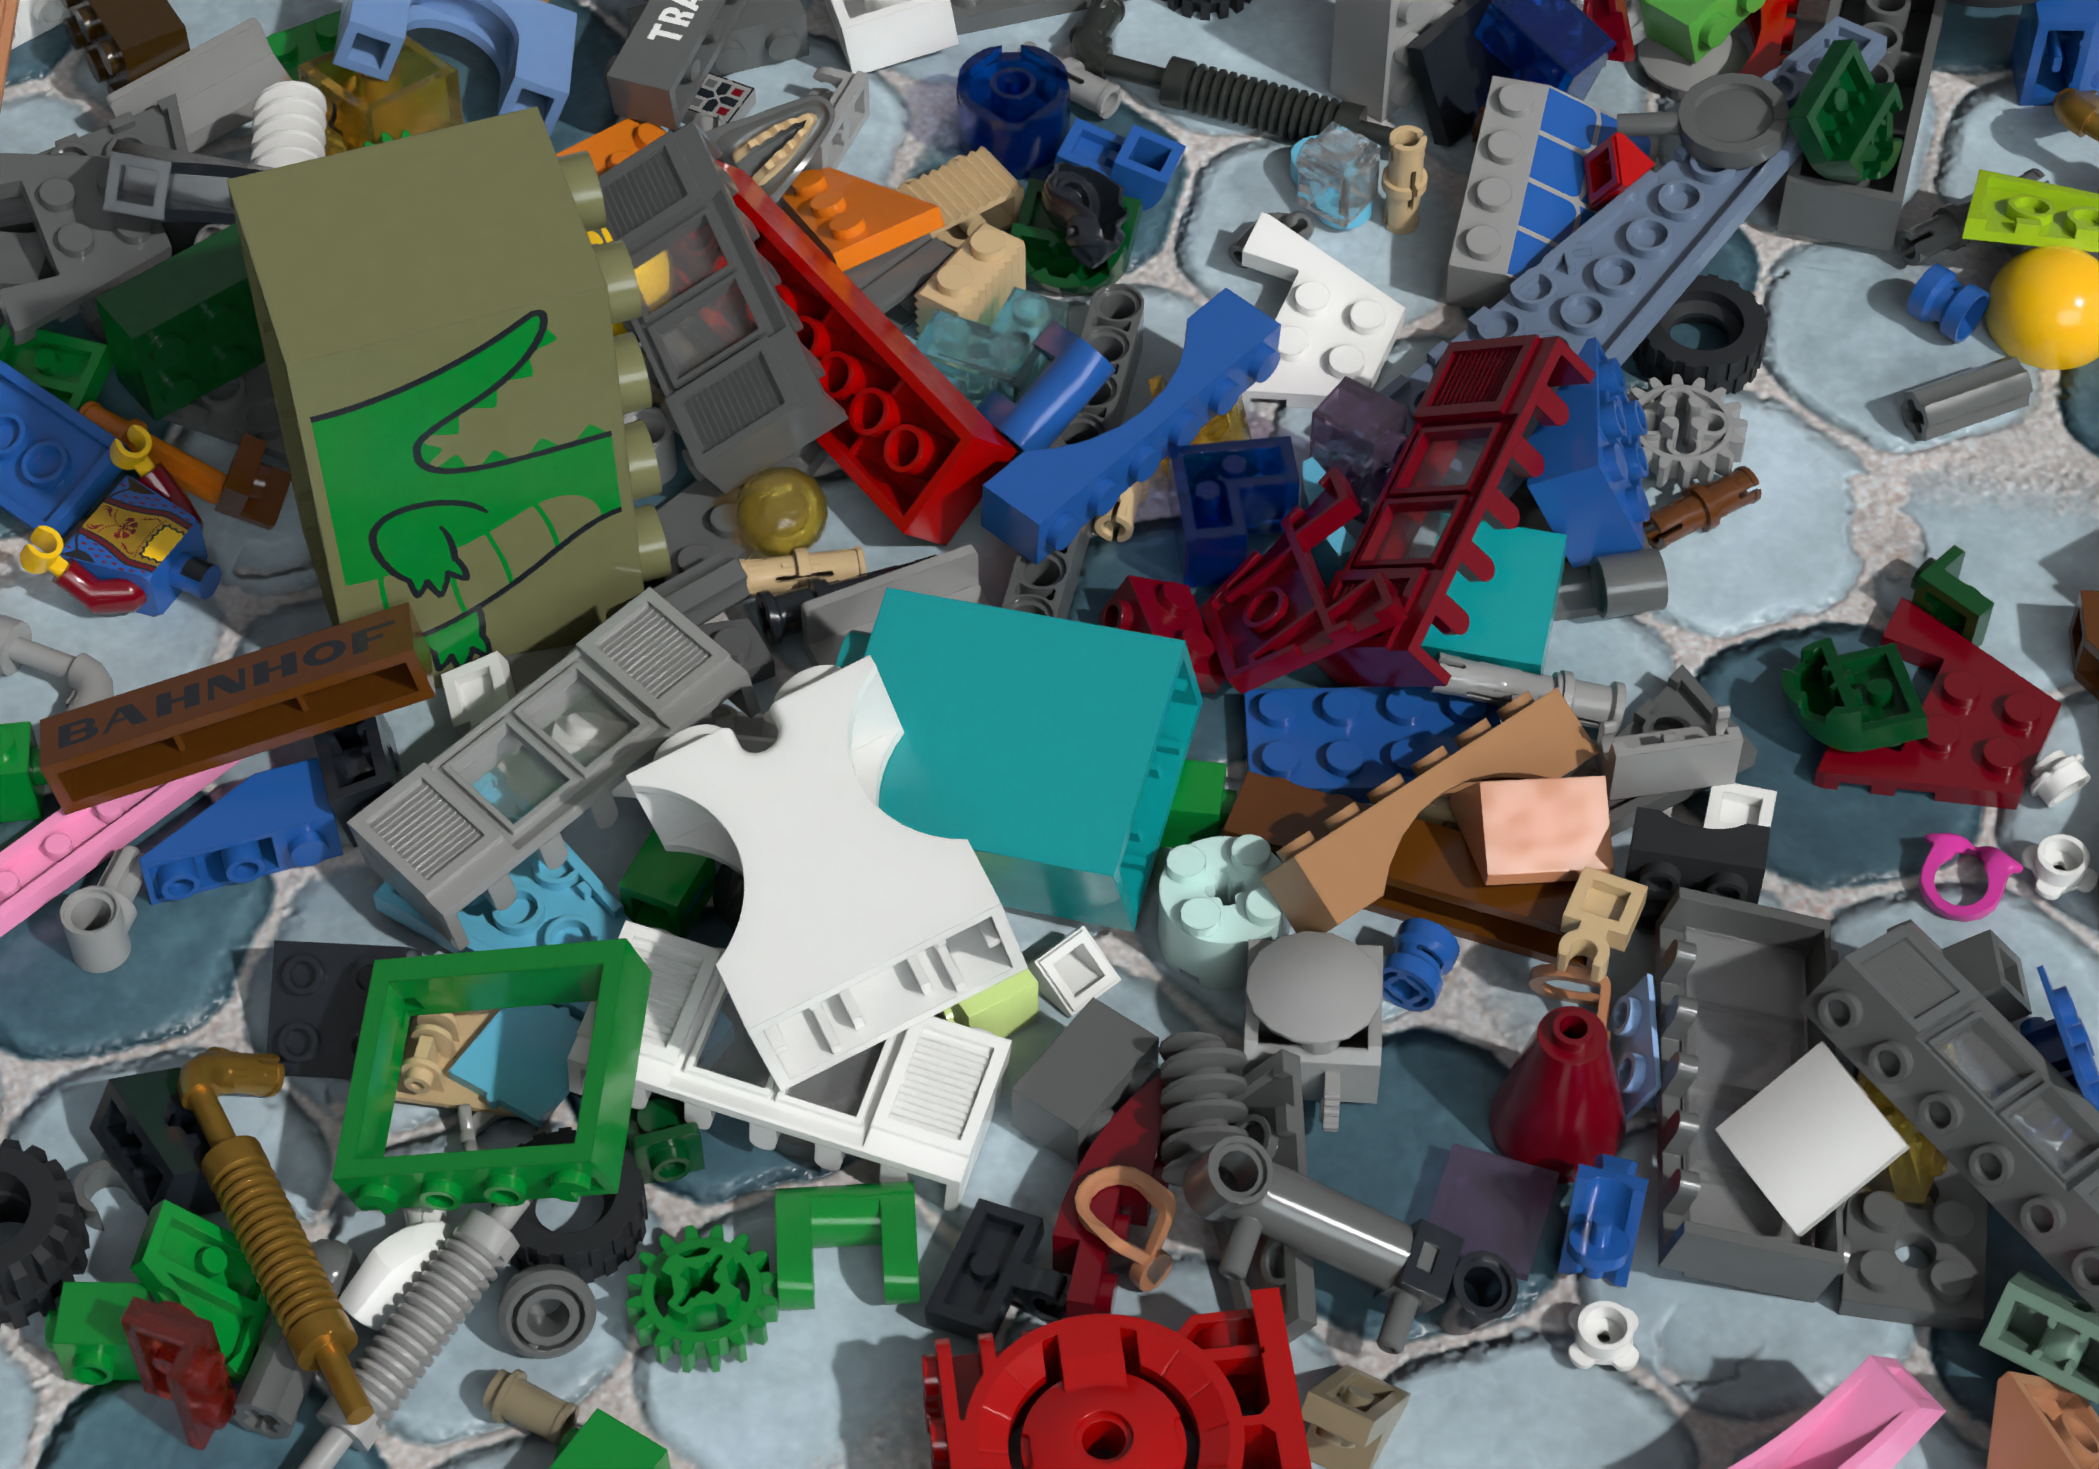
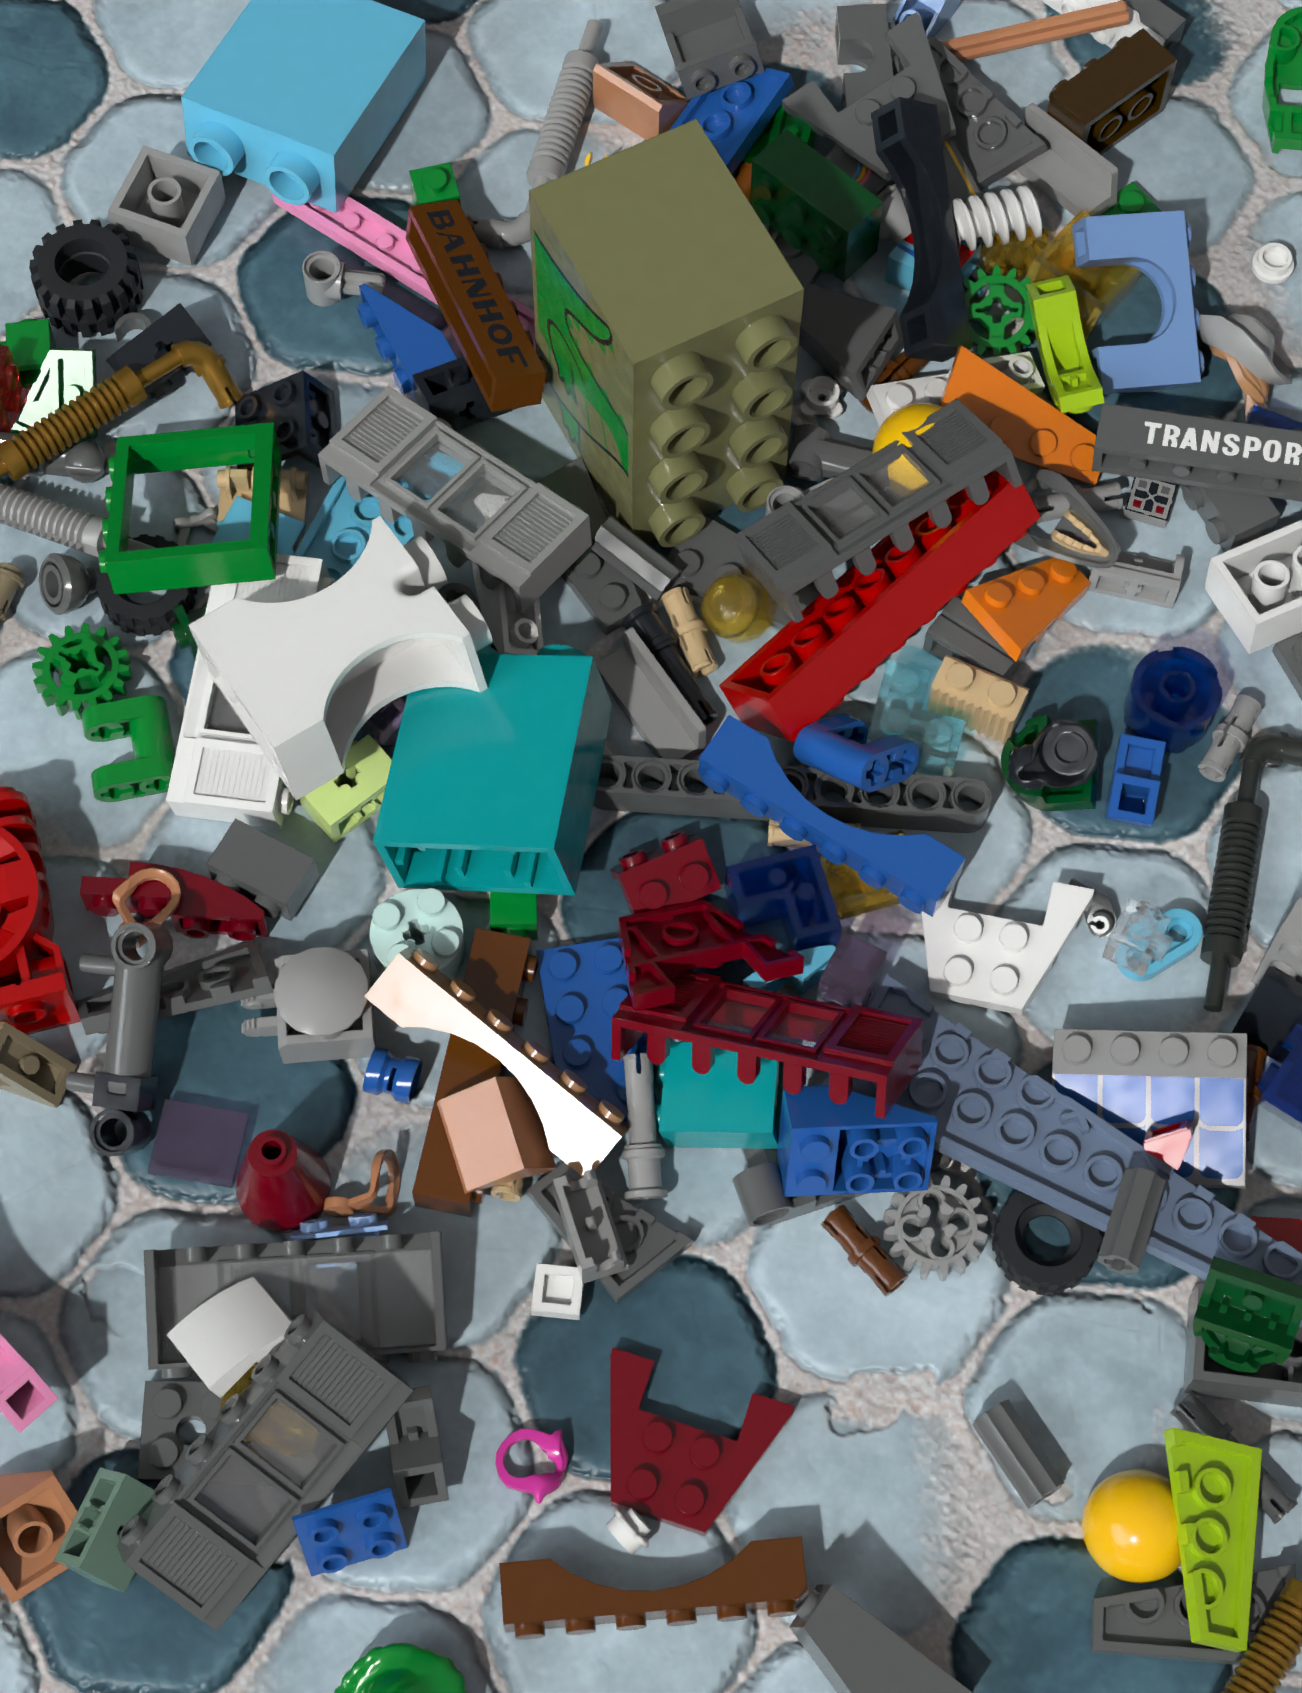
camera: 80 degrees right, 15 degrees up
white arm [338,1207,456,1331] -> none
white plate [441,651,521,758] -> none
tan brick [892,146,1024,251] -> none
black plate [924,1198,1068,1341] -> none
white slope [1027,926,1121,1018] -> none
dark grey piece [1159,1031,1249,1187] -> none
tan pin [1381,125,1428,235] -> none
tan plate [1556,866,1648,983] -> none
blue hips [1558,1154,1649,1288] -> none
white plate [1568,1301,1639,1372] -> none
dark grey piece [1617,72,1790,169] -> none
black brick [1624,807,1770,935] -> none
dark green slope [1781,637,1929,752] -> none
blue wheel [1906,263,1990,343] -> none
dark green bracket [1910,545,1994,647] -> none
white plate [2021,834,2098,900] -> none
none -> lime arch [1026,275,1105,414]
none -> dark grey axle [1097,1167,1166,1275]

